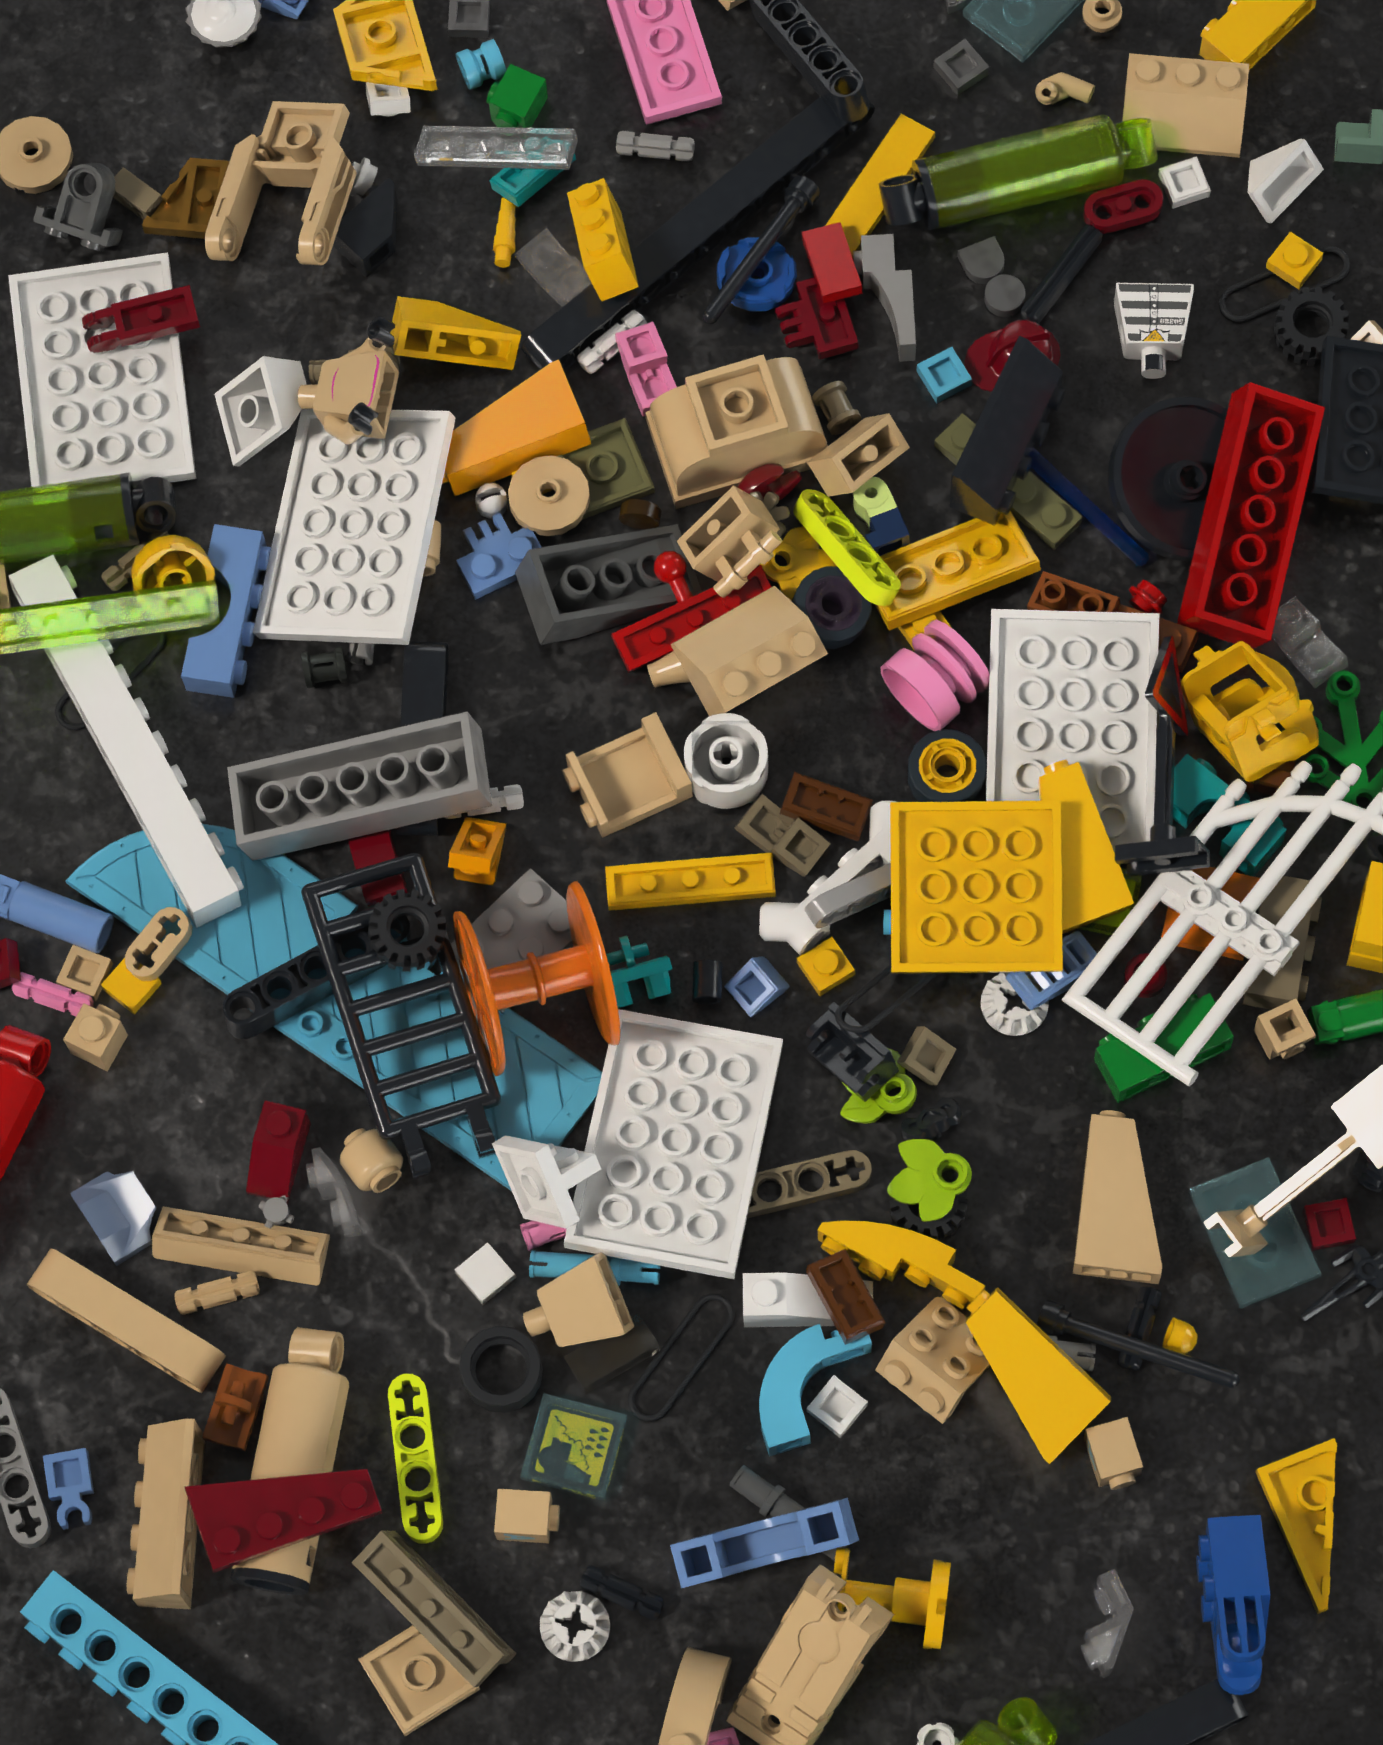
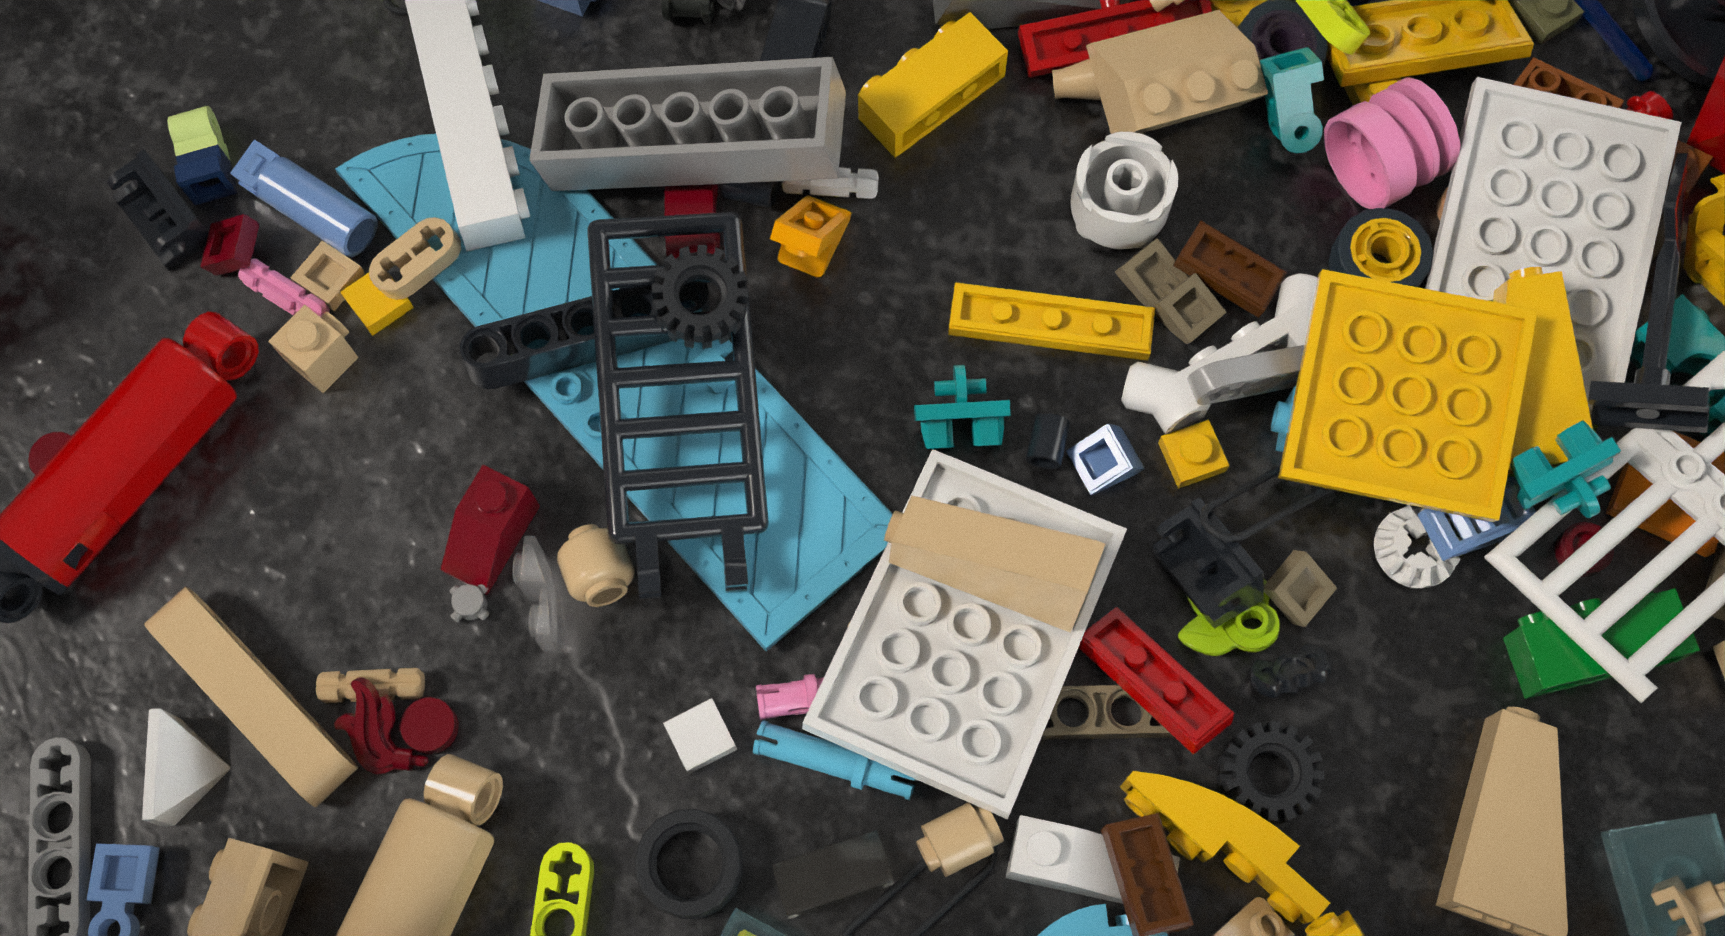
camera: 10 degrees right, 0 degrees up
sand blue slope [70,1171,157,1266] -> none
tan slope [152,1206,330,1286] -> none
dark orange hips [202,1363,269,1452] -> none
light grey plate [451,868,573,1013] -> none
orange piece [453,881,620,1076] -> none
white bracket [492,1135,601,1229] -> none
tan torso [523,1252,635,1347] -> none
tan panel [562,712,693,838] -> none
lime plate [887,1139,972,1222] -> none
none -> white slope [142,708,231,827]
none -> dark red piece [334,677,428,774]
none -> dark red tile [400,697,459,754]
none -> yellow brick [858,12,1008,158]
none -> tan slope [884,495,1105,633]
none -> tan brick [916,802,1004,877]
none -> red tile [1078,607,1235,755]
none -> teal leg [1259,47,1324,153]
none -> teal hips [1510,420,1621,518]

